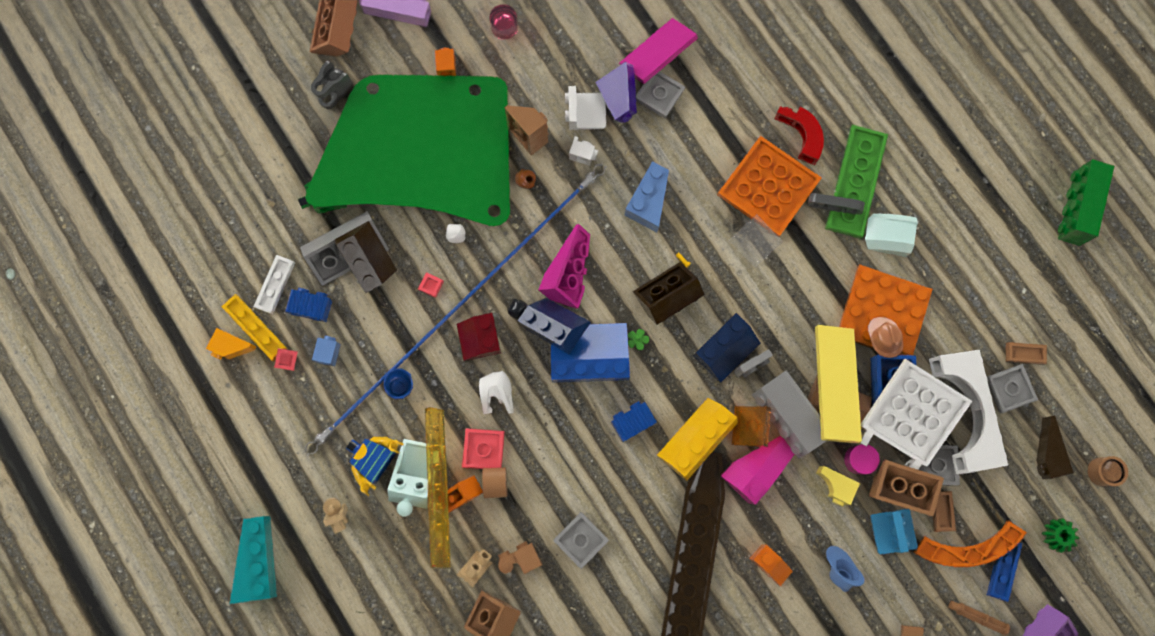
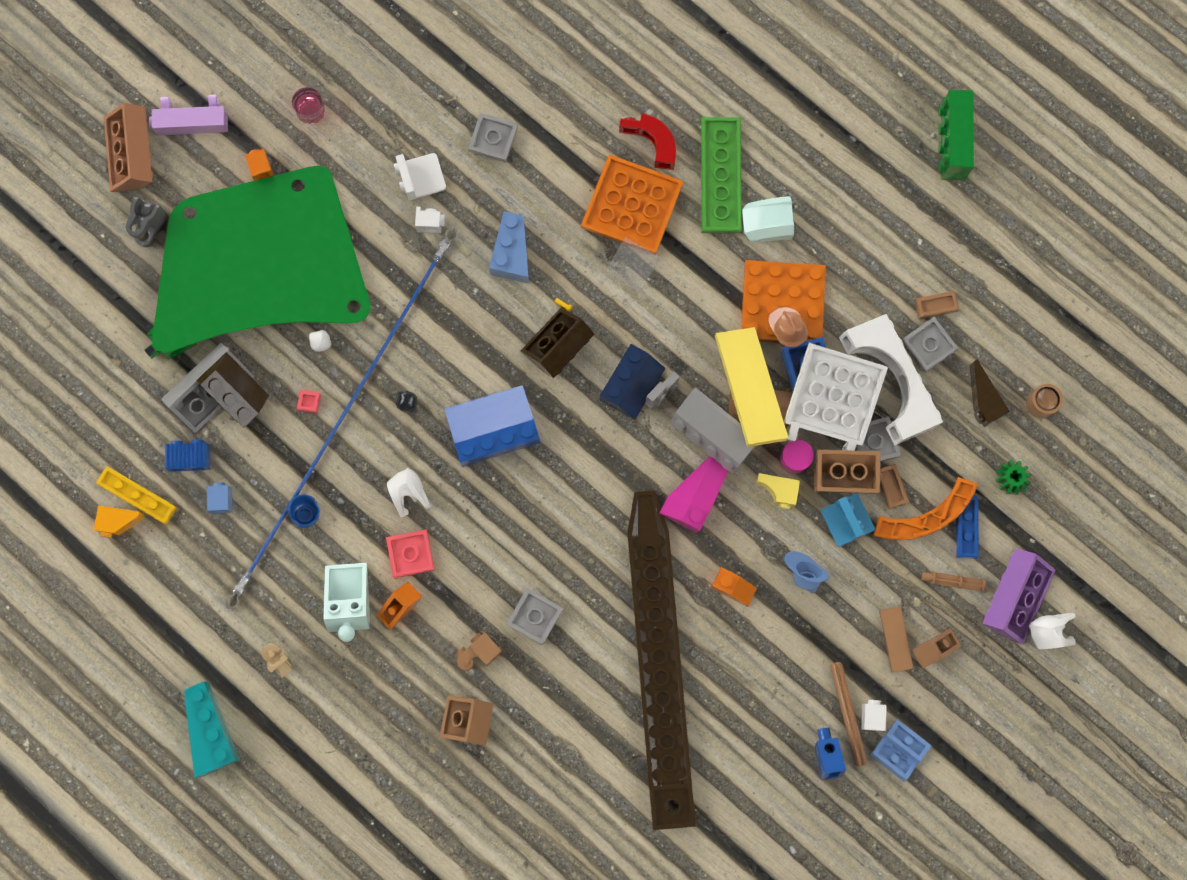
camera: 15 degrees left, 0 degrees up
white tile [253,255,295,315] -> none
coral tile [274,348,298,371] -> none
torso [346,437,404,496] -> none
clear yellow tile [425,407,451,569] -> none
dark red slope [456,313,502,361] -> none
tan hips [457,549,492,588] -> none
medium nougat piece [482,467,508,498] -> none
medium nougat slope [505,106,549,156] -> none
dark orange piece [515,169,536,189] -> none
dark blue slope [518,298,591,354] -> none
dark pink wedge [538,224,590,309] -> none
slope [596,62,637,123] -> none
blue brick [611,401,657,443] -> none
dark pink tile [619,18,698,84] -> none
bright green plant [628,329,649,350] -> none
yellow slope [657,398,738,481] -> none
clear orange tile [732,406,771,447] -> none
dark grey beam [808,193,865,215] -> none

